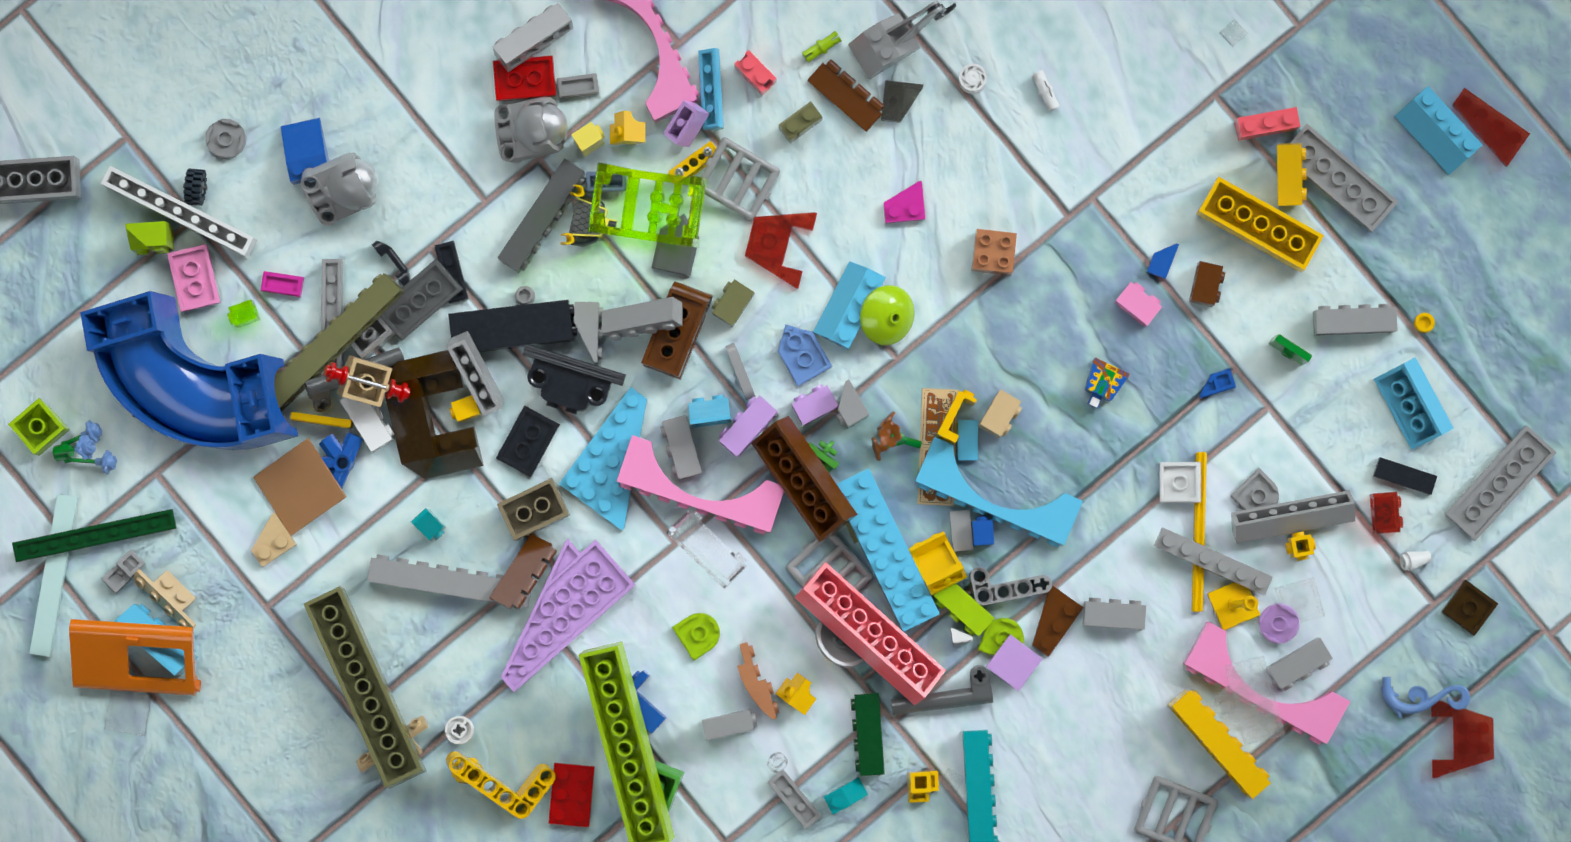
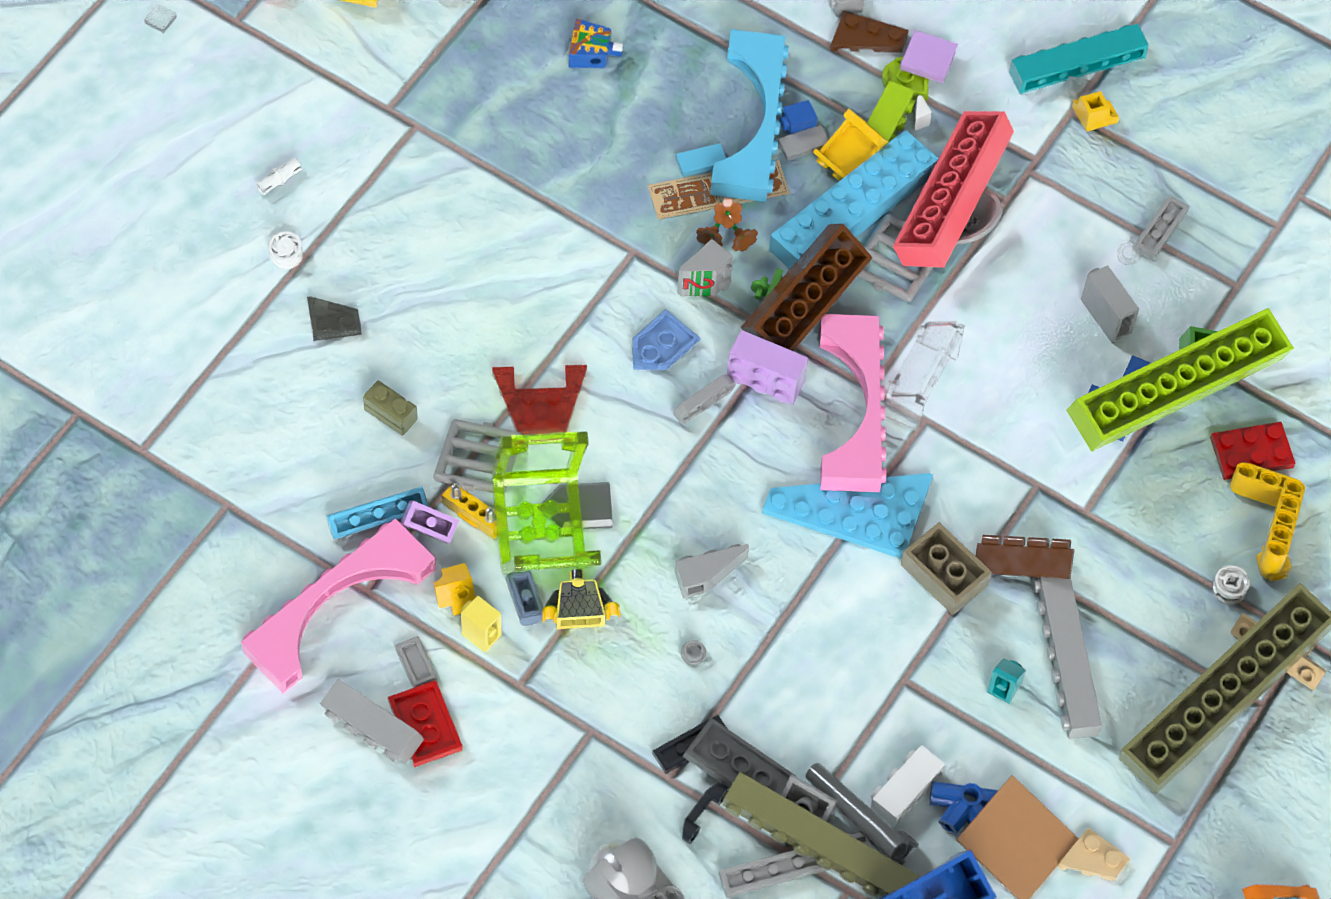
camera: 110 degrees left, 25 degrees down
yellow tile [290,412,354,429] -> none
tan brick [323,355,410,407] -> none
dark brown slope [385,350,484,479] -> none
light grey brick [447,331,504,416] -> none
black brick [448,300,577,352] -> none
yellow brick [449,395,482,423] -> none
light grey piece [494,97,568,163] -> none
black tile [496,405,560,478] -> none
dark grey brick [497,158,586,273] -> none
lavender wing [501,539,635,692] -> none
black brick [522,344,626,415] -> none
light grey brick [602,297,682,341] -> none
reddish brown hinge [641,281,713,380] -> none
light grey brick [660,415,702,480] -> none
lime tile [672,613,720,661] -> none
medium azure slope [688,395,732,428] -> none
olive brick [711,279,755,327] -> none
coral brick [734,50,777,96] -> none
nougat slope [737,642,779,719] -> none
yellow brick [775,672,816,715] -> none
lavender brick [792,384,839,426] -> none
lime pin [802,31,842,63] -> none
reddish brown windscreen [807,59,885,132] -> none
medium azure slope [813,261,886,351] -> none
teal slope [823,777,868,815] -> none
light grey slope [848,0,956,80] -> none
dark green brick [851,693,885,776] -> none
lime dish [860,285,915,345] -> none
dark pink wing [883,181,925,223] -> none
dark grey axle [891,665,993,715] -> none
yellow panel [935,389,977,445] -> none
light grey beam [970,567,1052,605] -> none
nougat brick [971,229,1017,276] -> none
tan brick [978,389,1022,439] -> none
bright pink brick [1114,282,1162,327] -> none
blue tile [1147,243,1179,279] -> none

